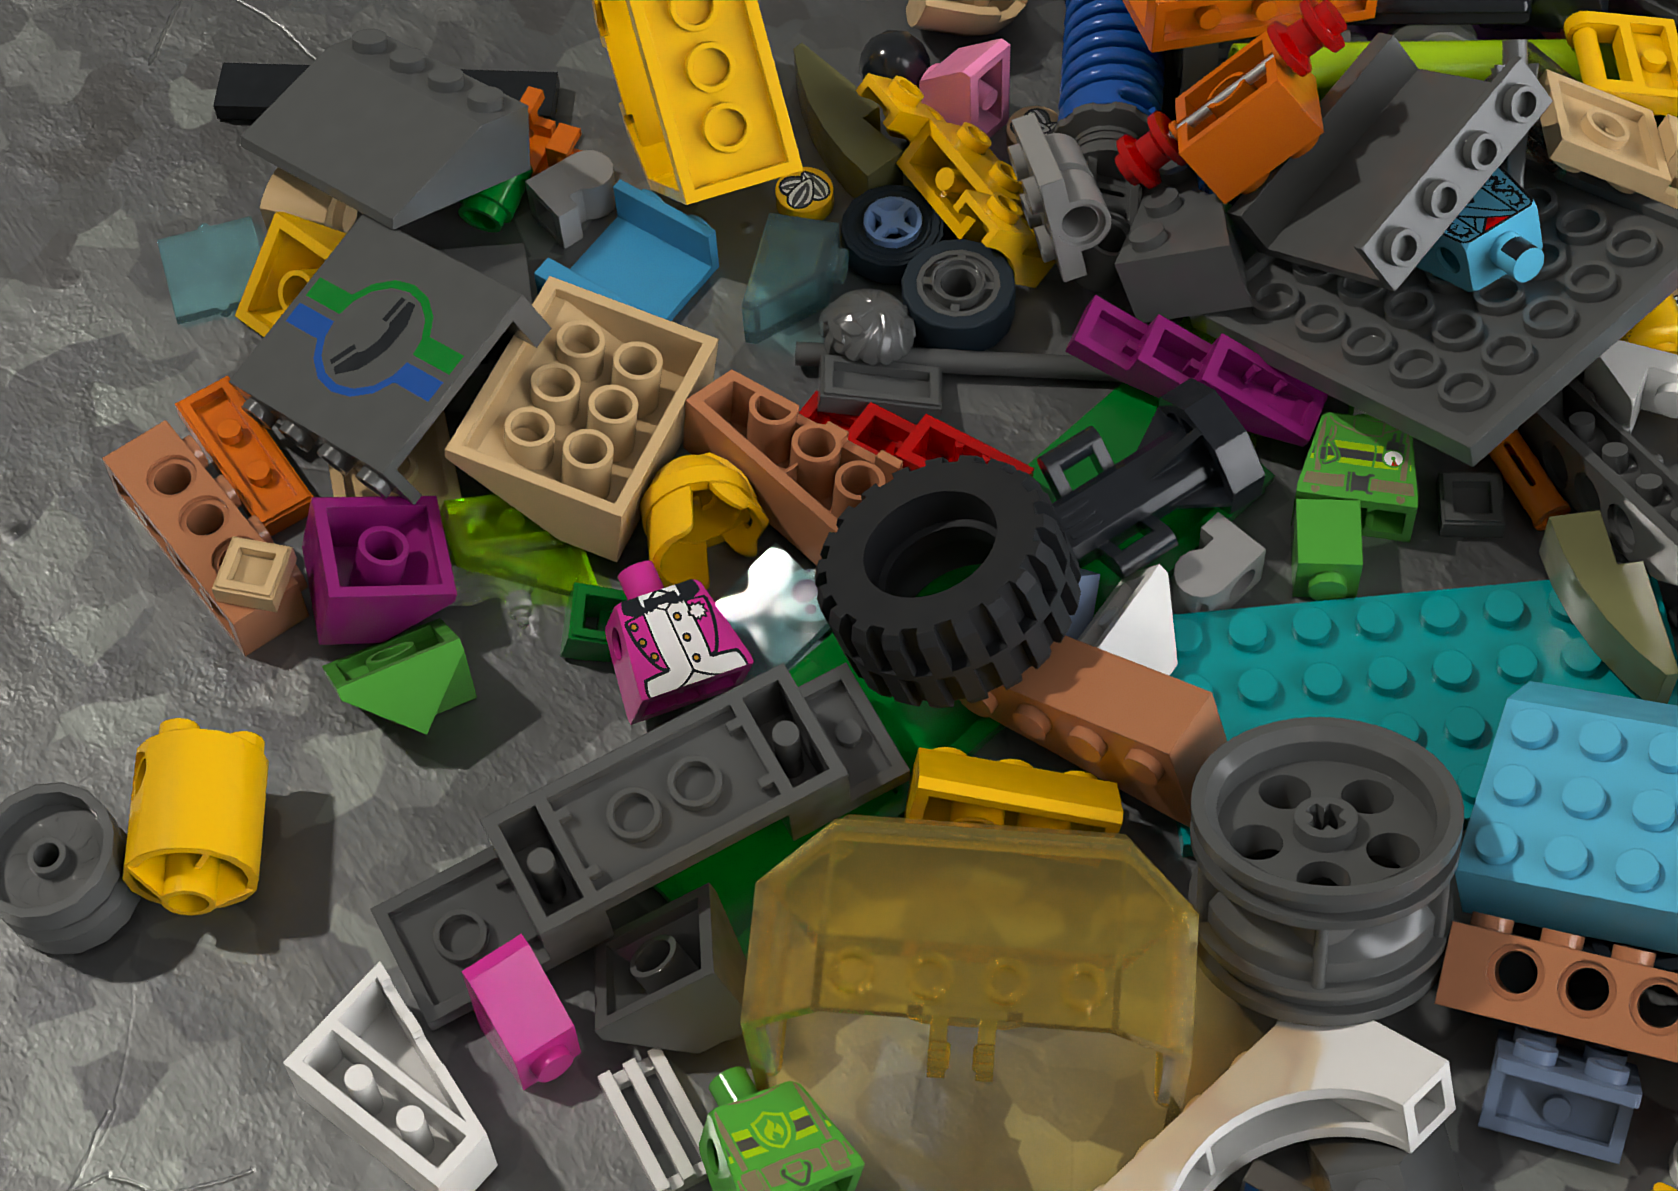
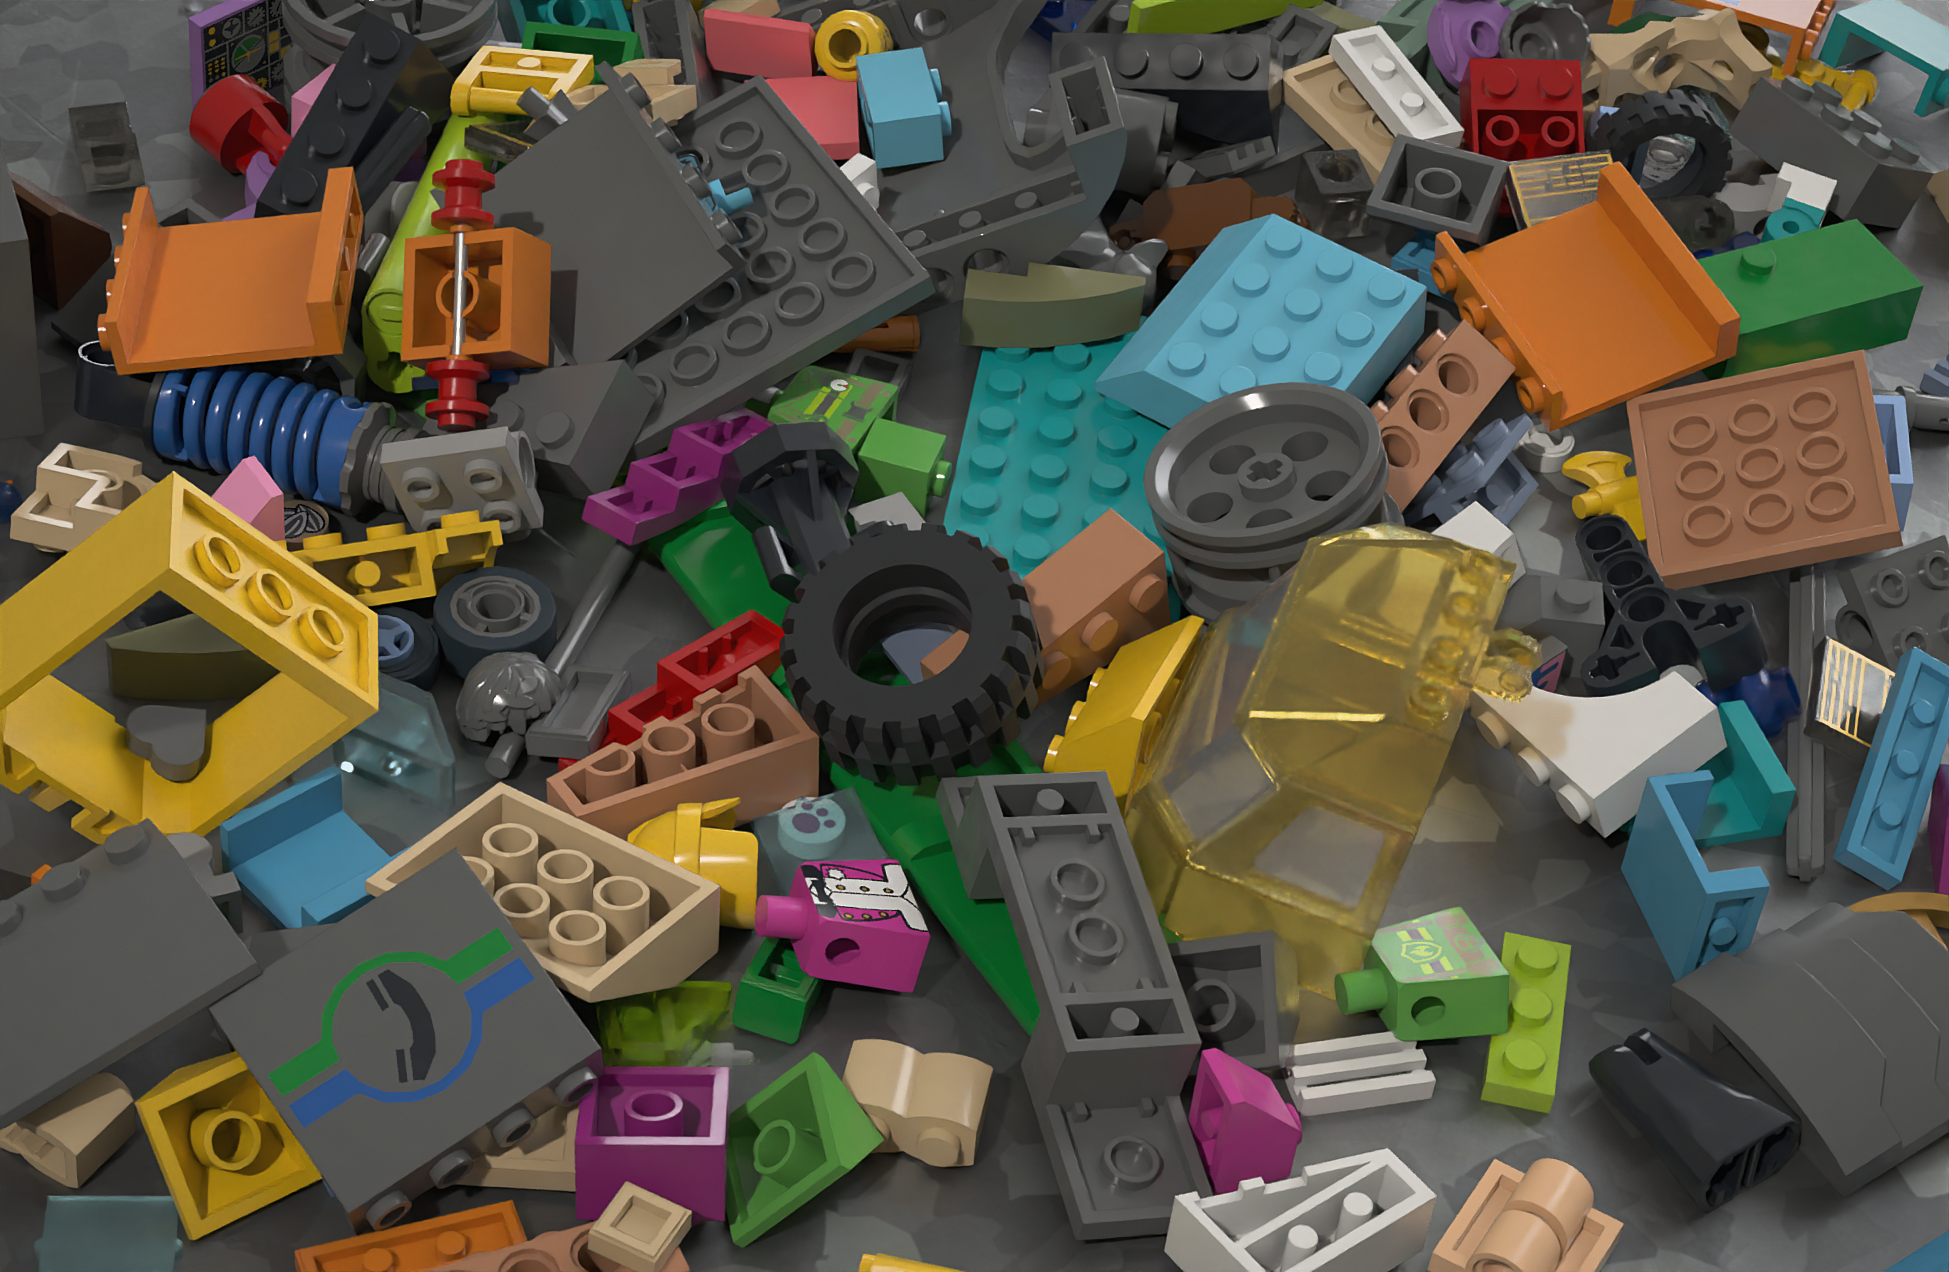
camera: 85 degrees left, 15 degrees down
none -> tan brick [842,1039,993,1167]

